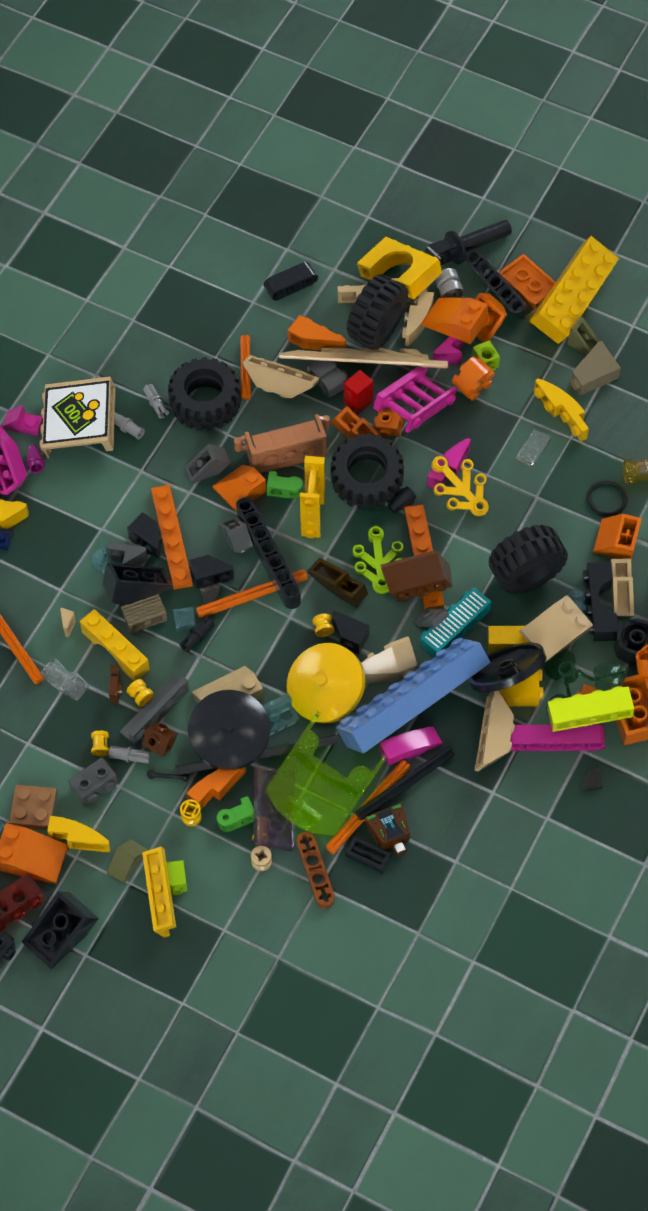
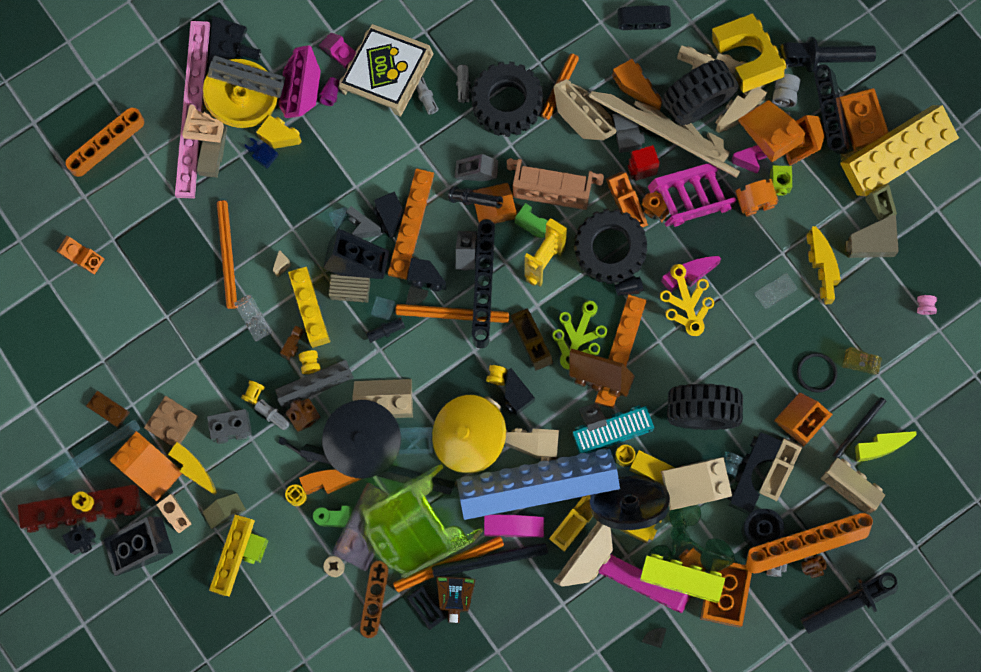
camera: 30 degrees right, 15 degrees up
none -> light nougat leg [157,494,192,533]
none -> black pin [448,186,503,209]
none -> yellow slope [549,495,593,551]
none -> yellow wheel [615,445,635,467]

